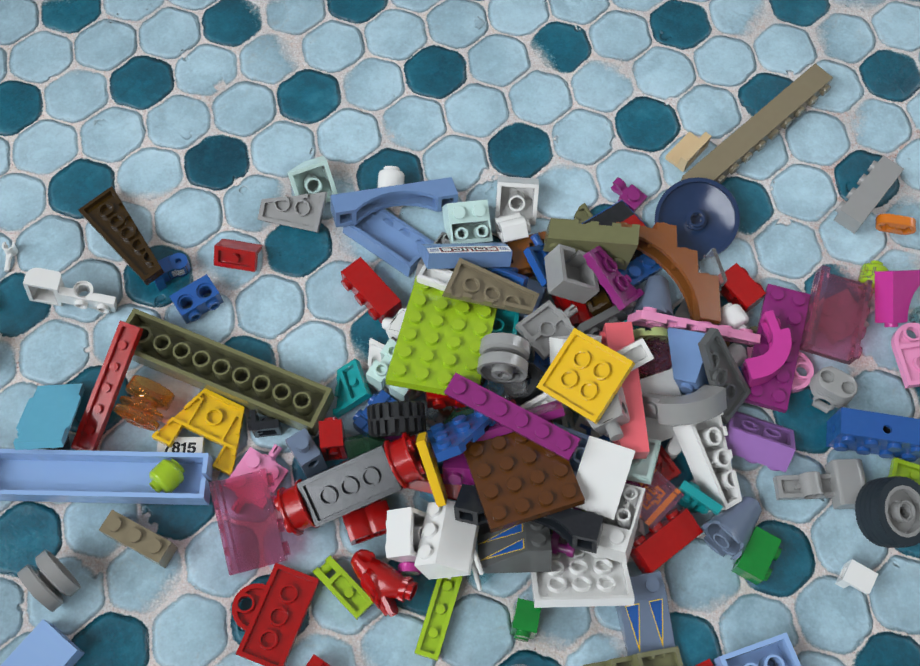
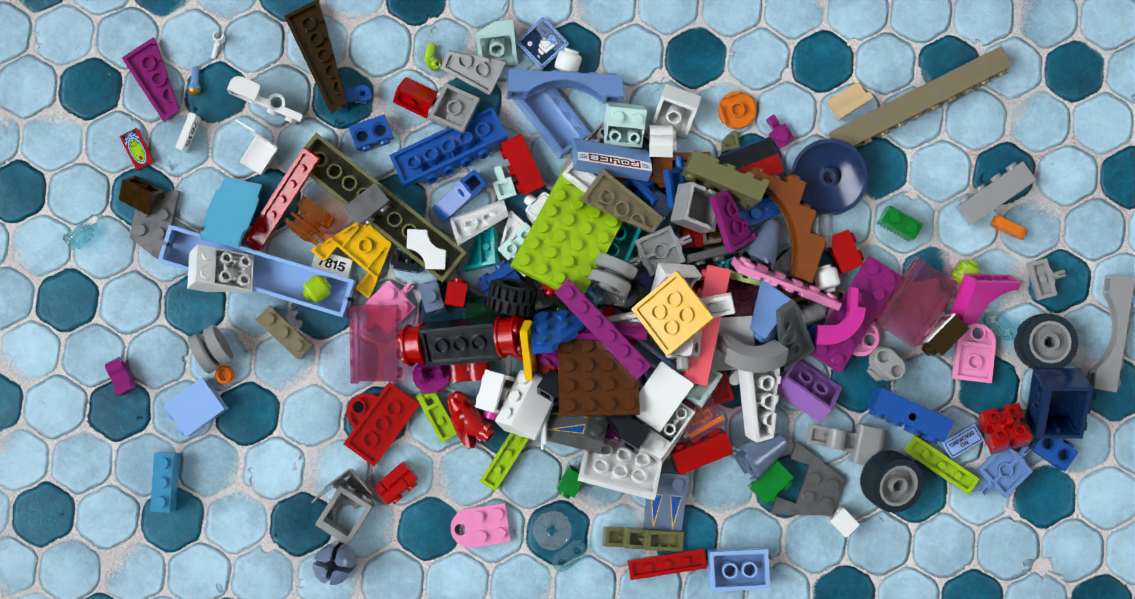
camera: 15 degrees right, 20 degrees up
teal wing [673,480,723,515] -> none
none -> white slope [187,244,254,292]
none -> orange plate [215,366,235,385]
none -> white piece [235,119,278,175]
none -> flat silver brick [345,182,392,227]
none -> blue plate [389,106,508,188]
none -> white tile [407,229,446,270]
none -> magenta plate [413,363,451,394]
none -> lime arm [424,43,441,71]
none -> light grey plate [428,83,480,134]
none -> blue slope [432,169,488,222]
none -> white wing [449,200,509,246]
none -> light aqua plate [493,166,517,201]
none -> tile [516,17,569,70]
none -> orange tile [718,91,756,130]
none -> flat silver wing [770,442,845,516]
none -> green brick [877,205,923,242]
none -> dark brown piece [917,313,970,356]

